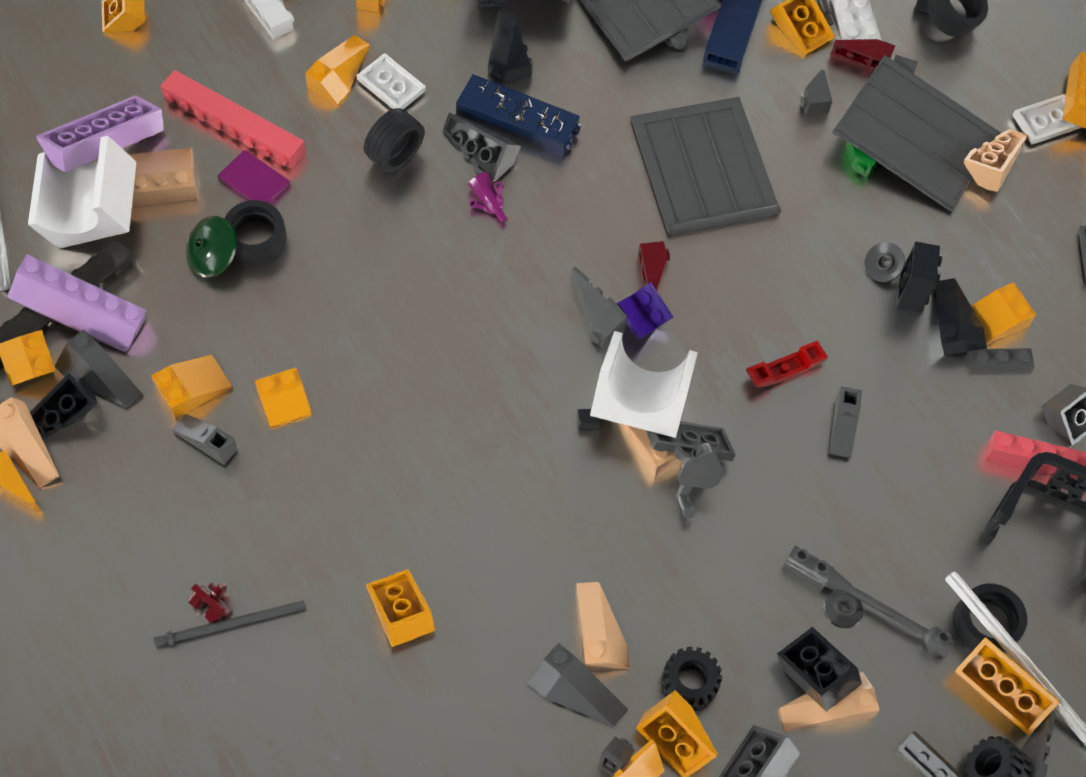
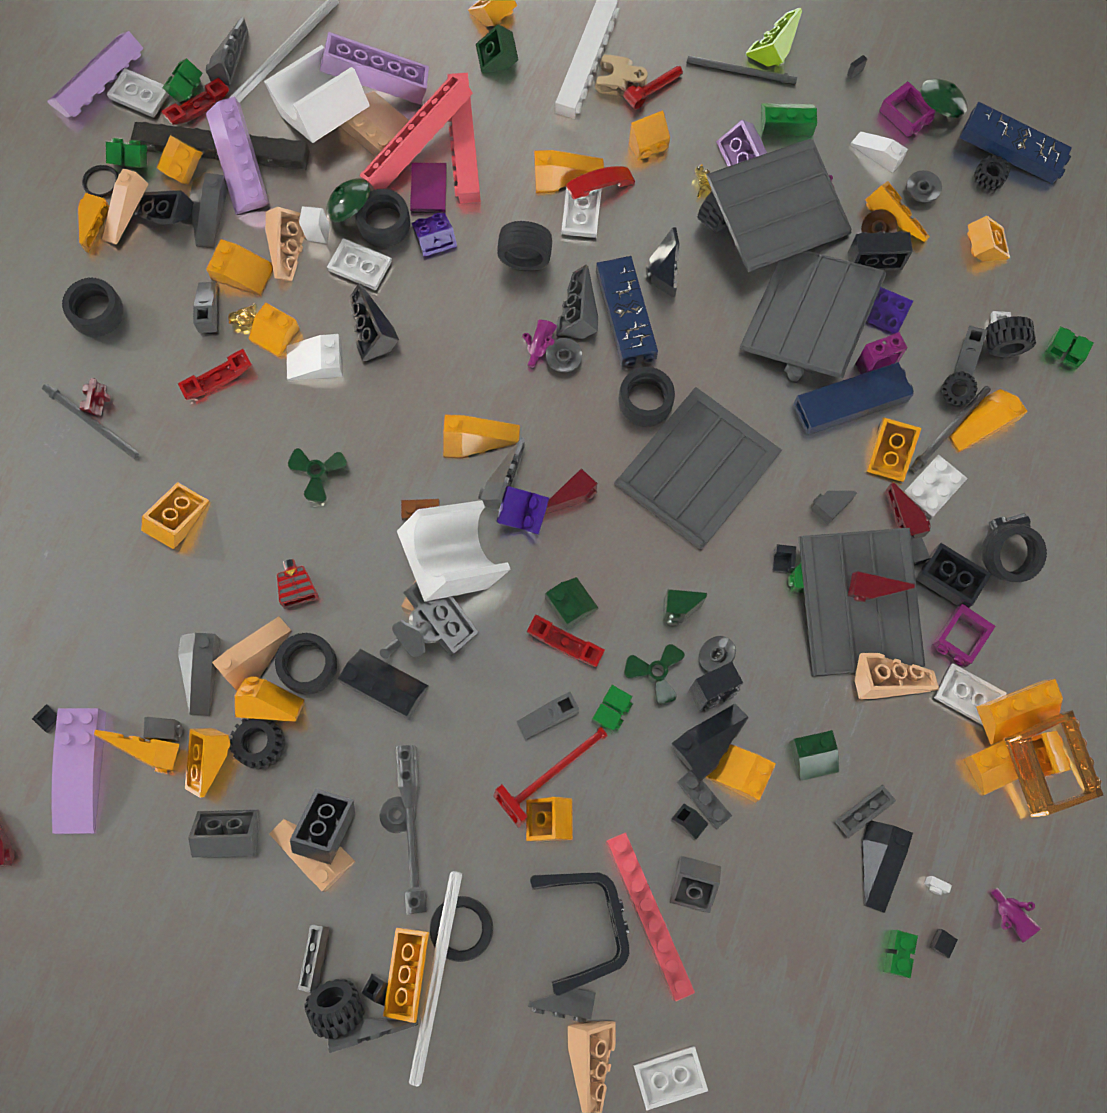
camera: 55 degrees right, 10 degrees up
none -> black tyre [62,277,124,337]
none -> red slope [178,349,252,400]
none -> clear yellow animal [228,303,257,328]
none -> light orange slope [234,677,305,721]
none -> light nougat wedge [265,207,306,282]
none -> black tyre [275,633,337,694]
none -> red torso [277,559,319,608]
none -> white slope [287,334,343,381]
none -> dark green piece [288,448,347,503]
none -> white piece [299,206,329,244]
none -> white plate [327,238,392,290]
none -> black slope [338,649,429,720]
none -> black wedge [349,284,399,361]
none -> coral brick [359,73,473,191]
none -> black brick [361,974,388,1006]
none -> dark orange plate [401,499,440,520]
none -> dark purple bracket [411,213,457,257]
none -> light orange wedge [443,414,520,458]
none -> dark green slope [476,24,519,73]
none -> red tile [493,727,607,828]
none -> light orange slope [526,797,573,841]
none -> dark green slope [545,577,598,629]
none -> dark grey dish [546,338,582,372]
none -> red slope [566,166,635,199]
none -> green piece [591,685,633,733]
none -> black tyre [618,367,675,426]
none -> dark green piece [624,644,685,704]
none -> dark green slope [663,589,707,625]
none -> black brick [672,803,708,840]
none -> black panel [773,544,796,573]
none -> dark green slope [789,730,839,781]
none -> dark red slope [848,571,915,602]
none -> black brick [916,543,992,608]
none -> magenta window [932,604,996,667]

